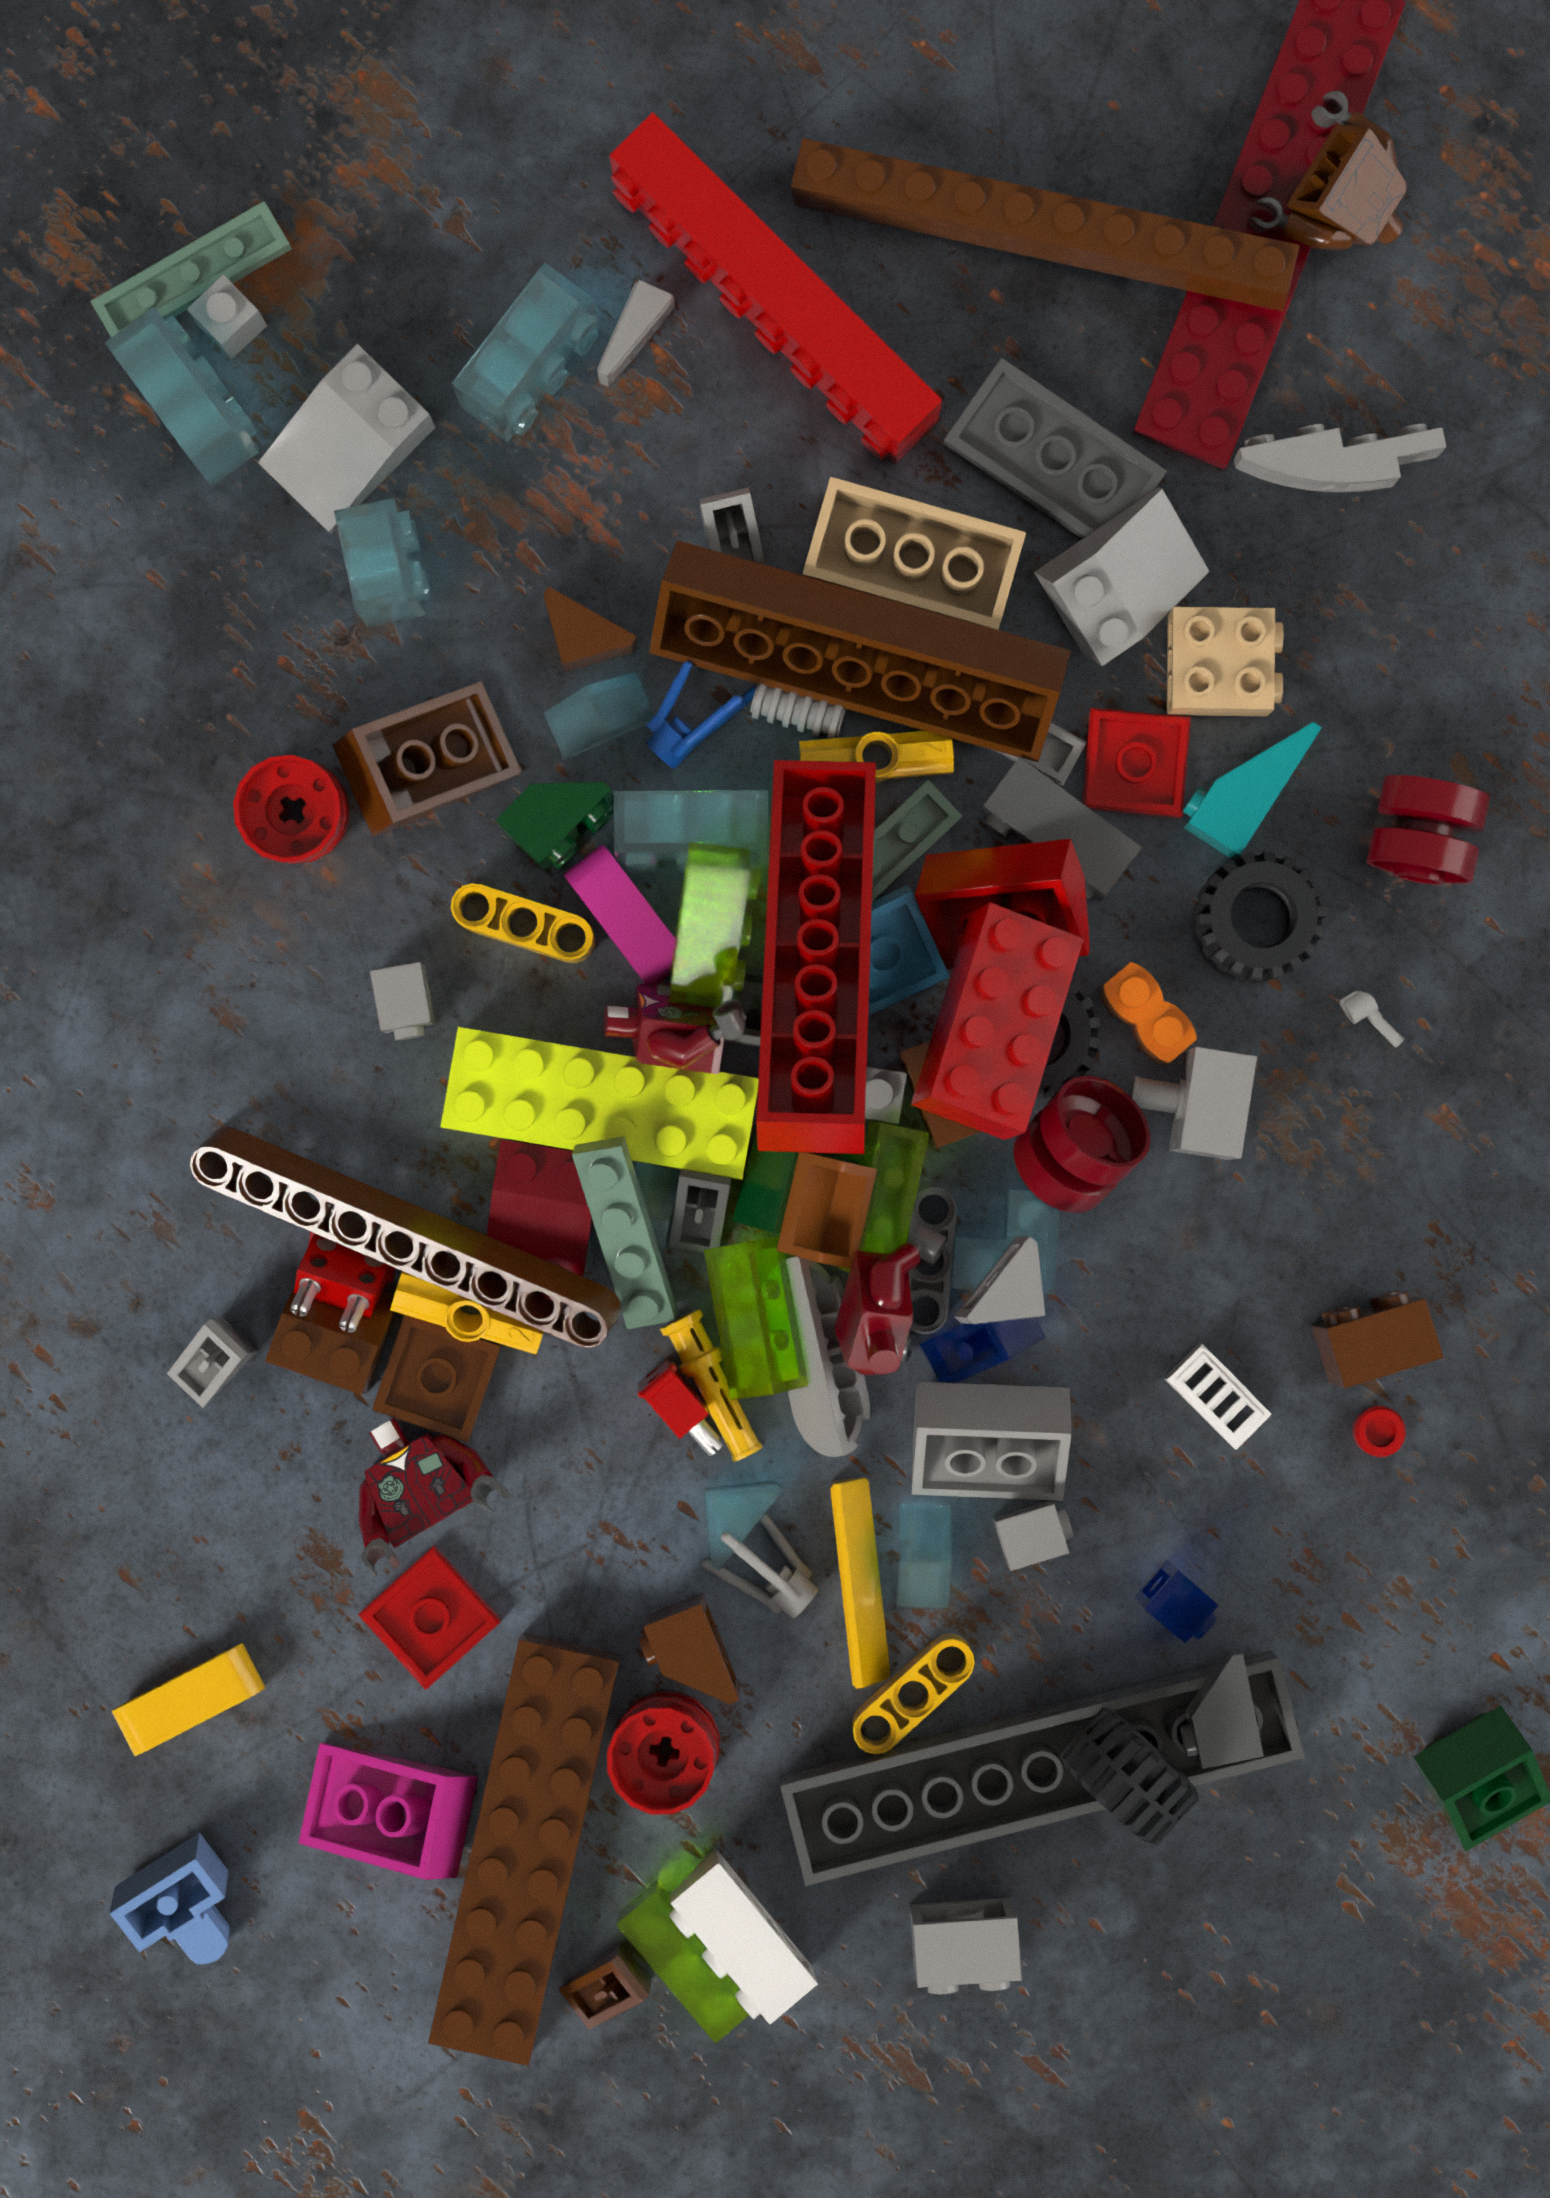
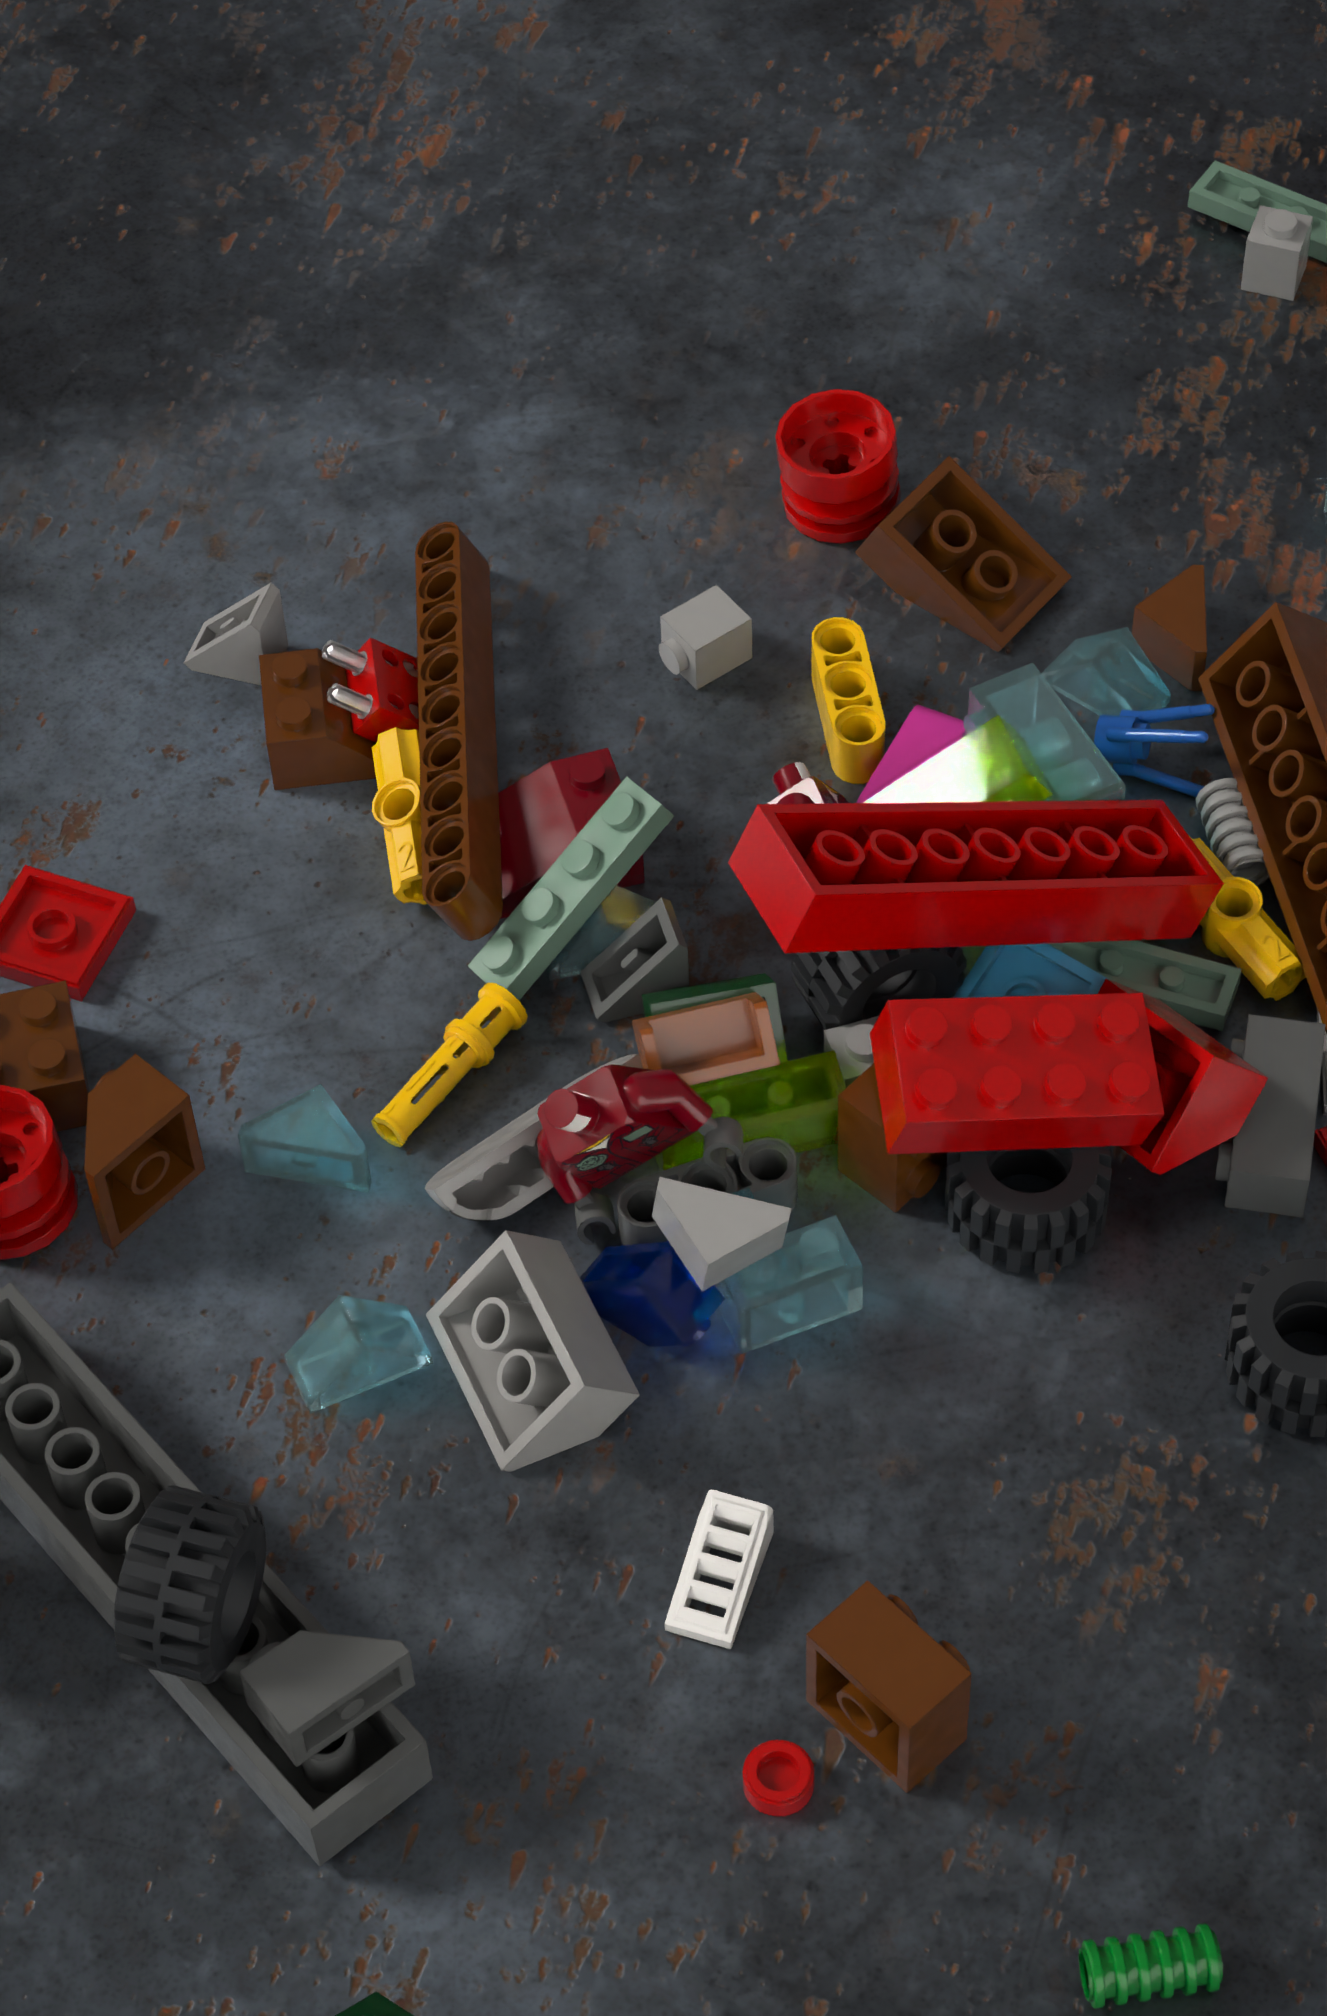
camera: 65 degrees right, 35 degrees down
clear light blue brick [105,307,260,487] -> none
light grey slope [258,344,436,534] -> none
clear light blue brick [334,498,432,628] -> none
dark red torso [358,1418,509,1577] -> none
reddish brown plate [372,1315,502,1443] -> none
neon yellow brick [440,1027,758,1180] -> none
dark green slope [495,782,616,873] -> none
red piece [637,1358,722,1456] -> none
light grey plant [702,1513,819,1619] -> none
clear neon green brick [704,1236,808,1400] -> none
yellow slope [830,1477,890,1689] -> none
yellow beam [852,1633,975,1755] -> none
light grey brick [993,1500,1074,1571] -> none
dark red wheel [1013,1076,1151,1213] -> none
orange brick [1098,962,1197,1065] -> none
light grey brick [1130,1047,1257,1160] -> none
clear blue slope [1134,1560,1219,1644] -> none
light grey hand [1339,991,1404,1047] -> none

